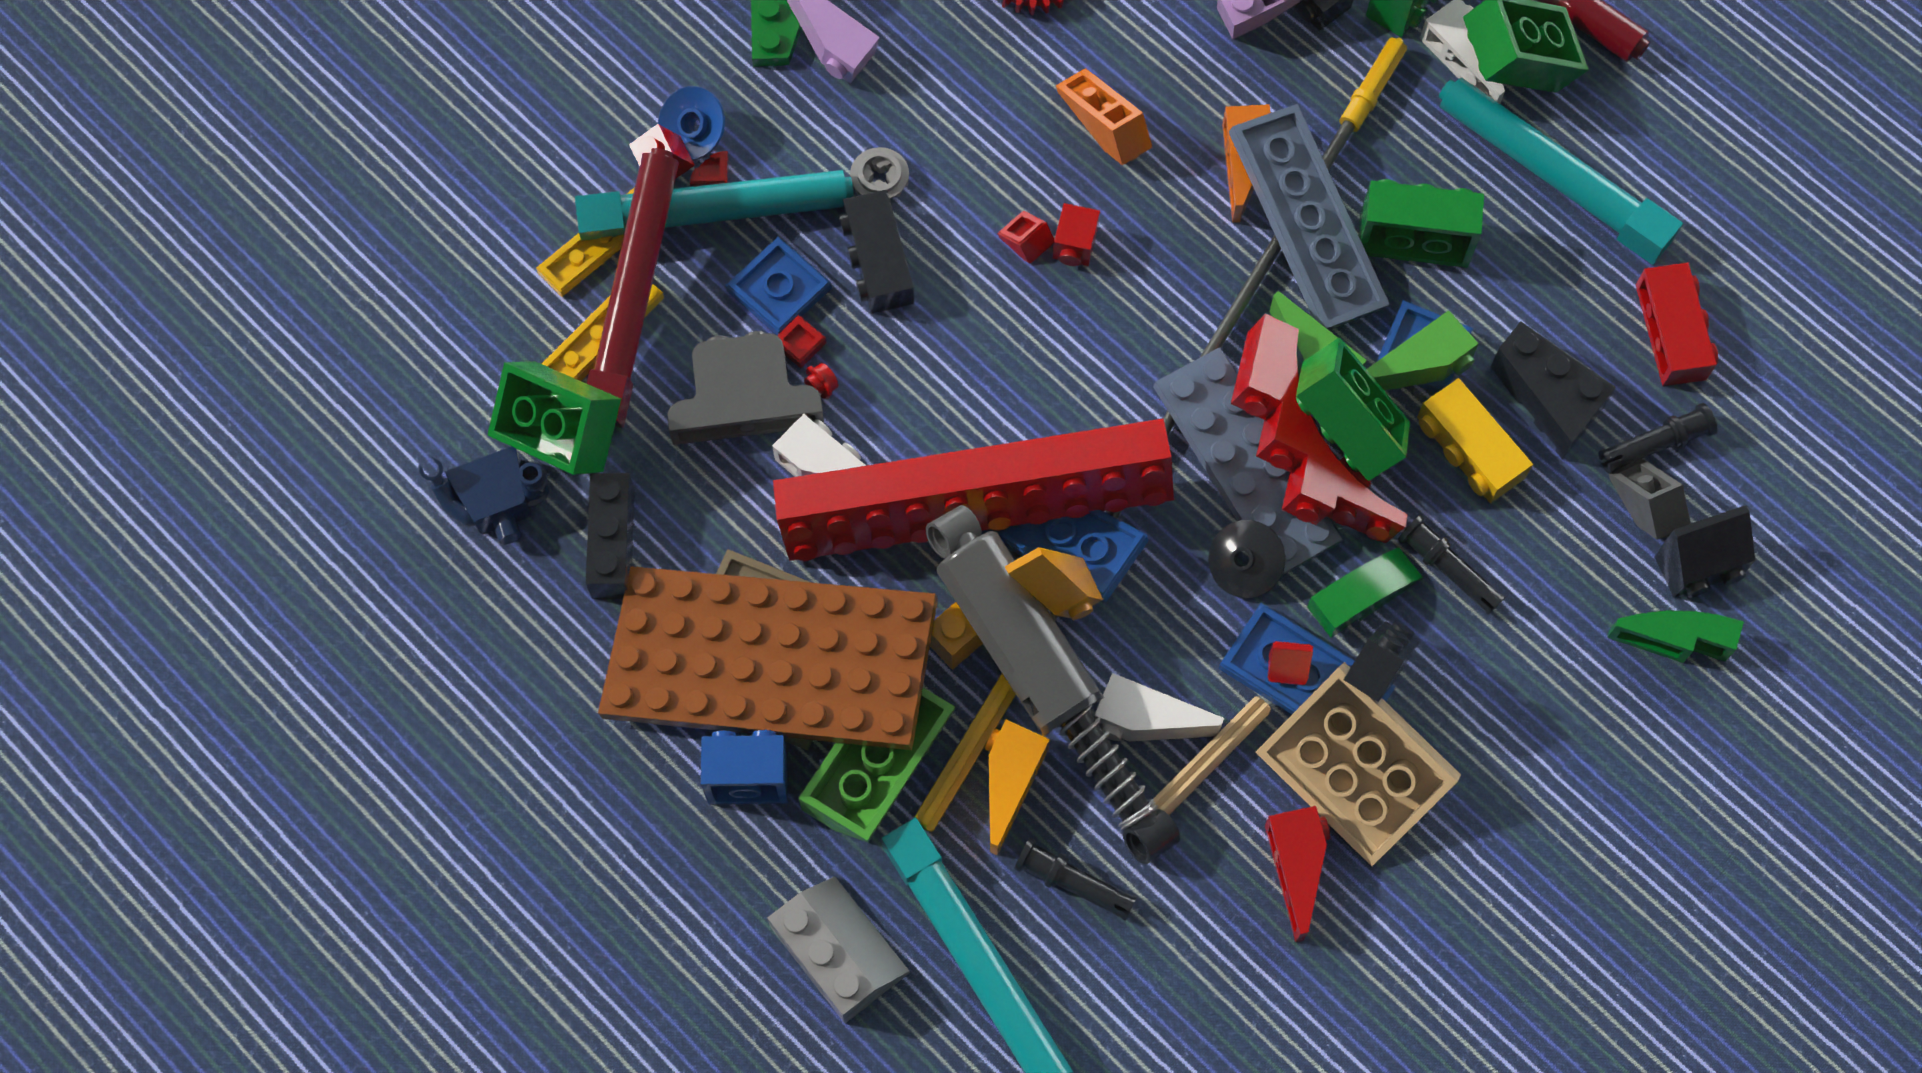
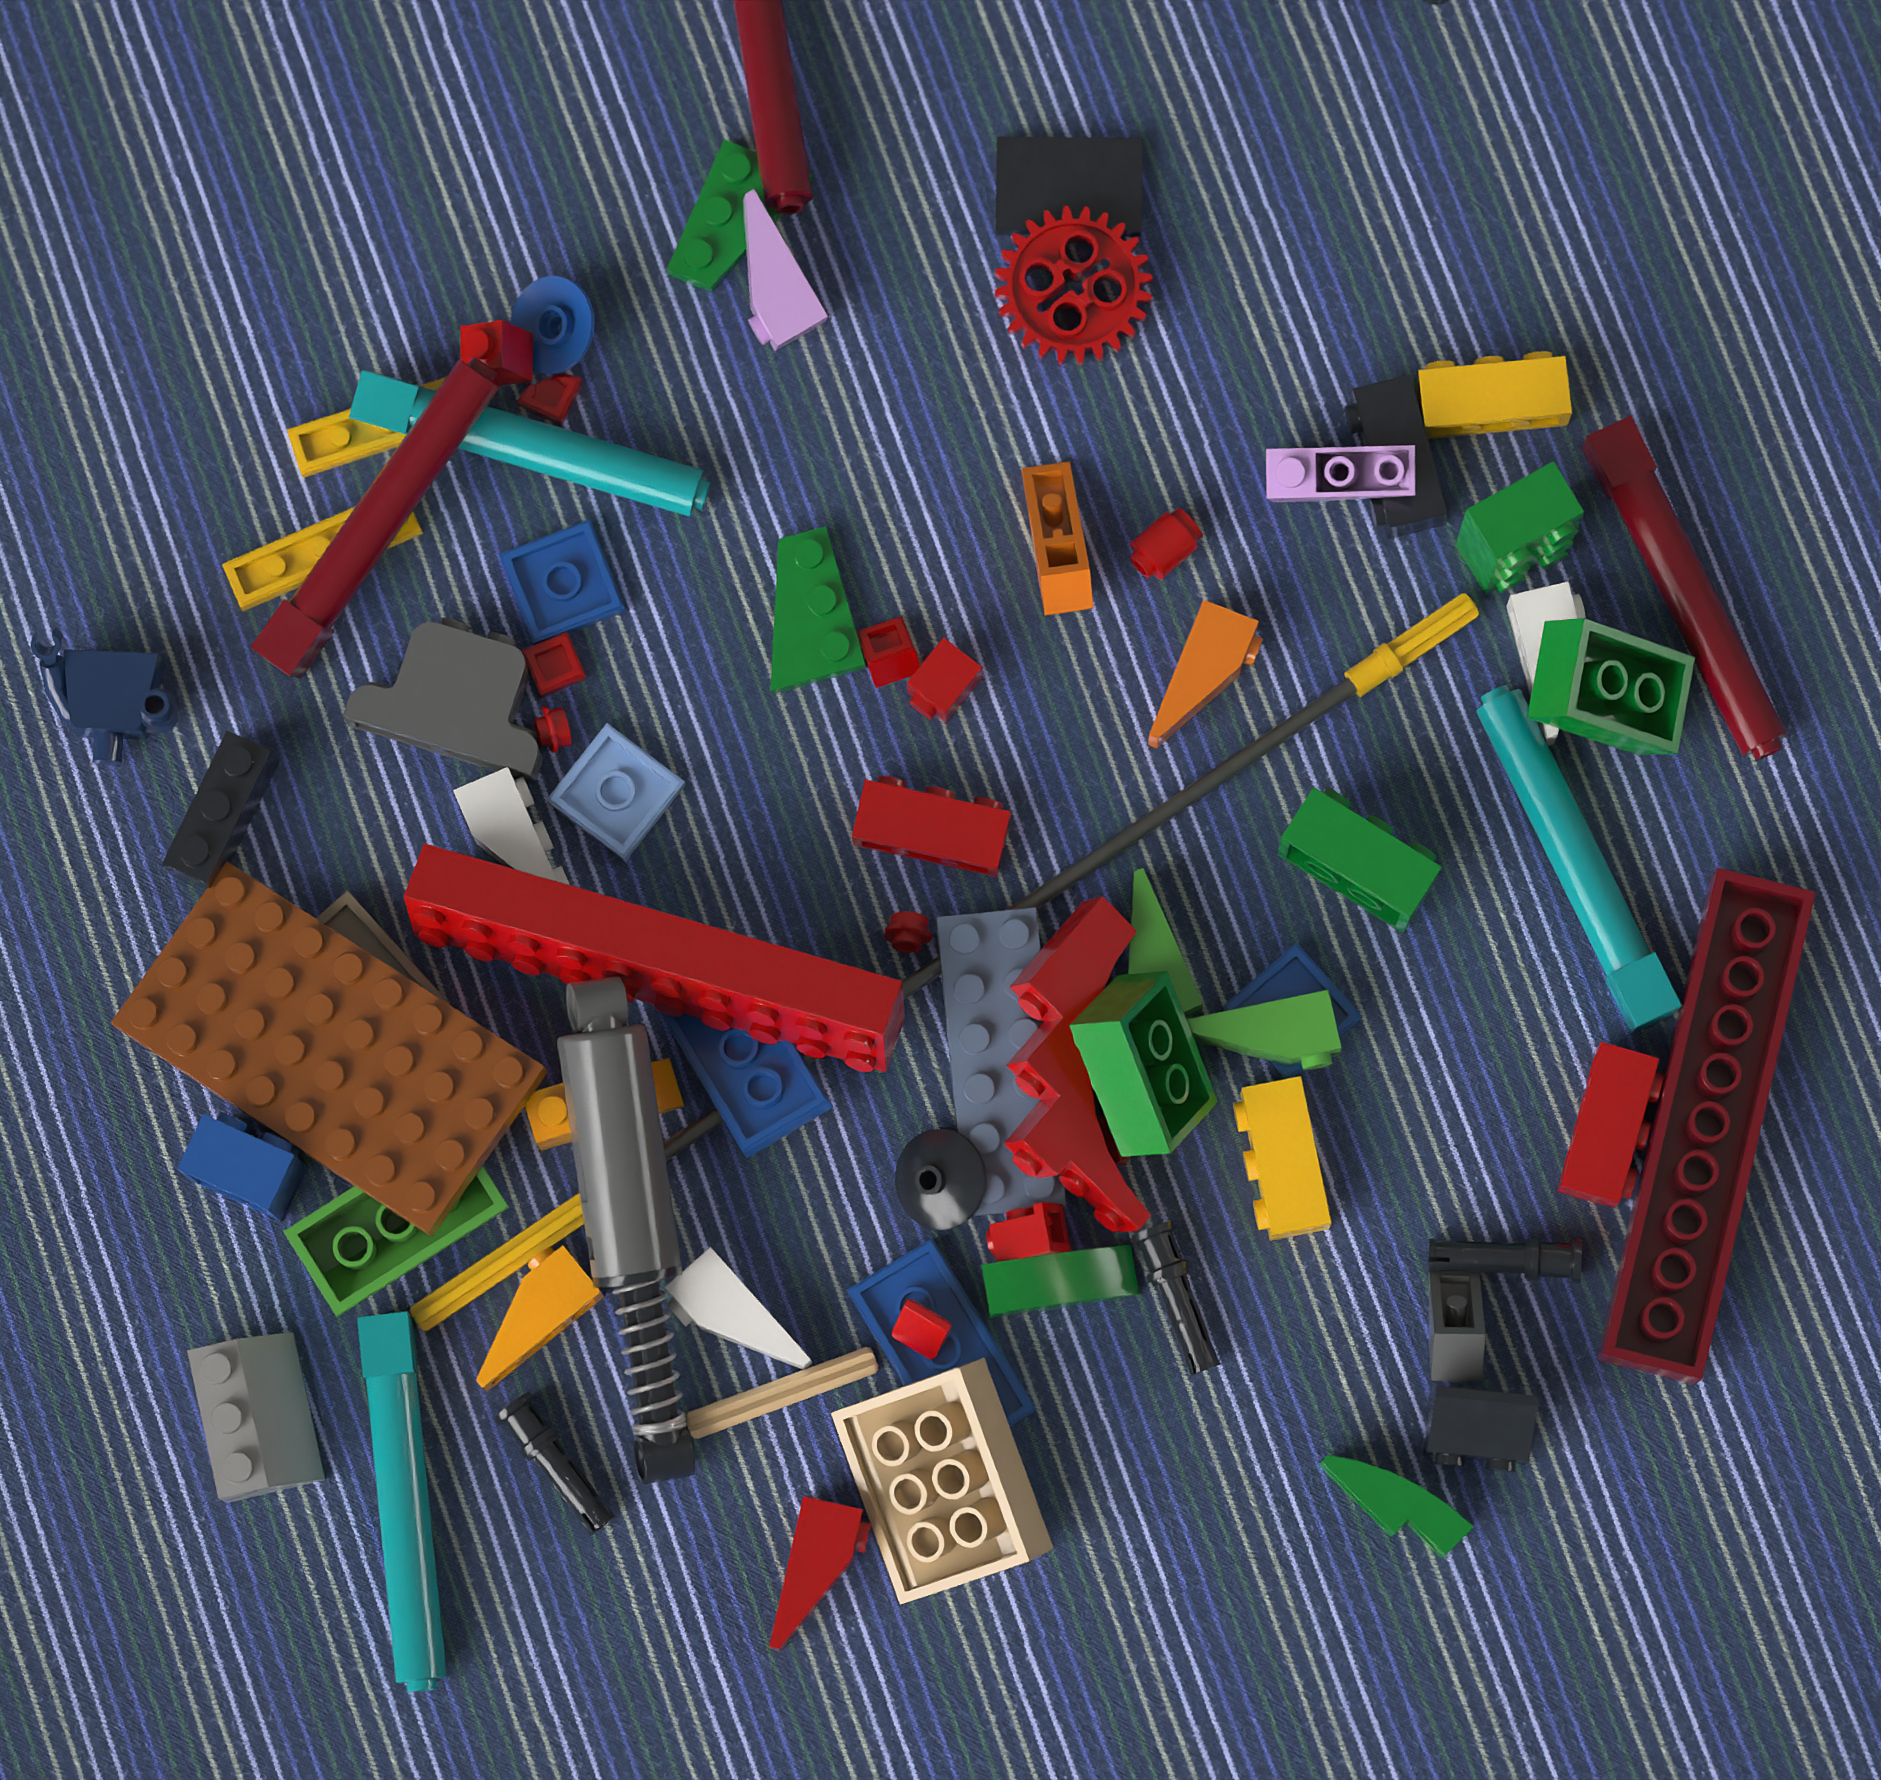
camera: 30 degrees right, 10 degrees up
green brick [487,361,621,475] -> none
black brick [838,189,914,314] -> none
light grey gear [850,147,909,199] -> none
light orange slope [1005,547,1103,620] -> none
sand blue plate [1229,104,1390,330] -> none
black brick [1343,621,1420,702] -> none
black wedge [1490,321,1616,460] -> none
none -> light blue tile [546,723,686,862]
none -> green wing [770,526,866,695]
none -> red brick [851,776,1011,878]
none -> red plate [884,911,933,953]
none -> red brick [986,1202,1071,1262]
none -> red brick [1129,508,1203,580]
none -> dark red brick [1597,868,1816,1385]

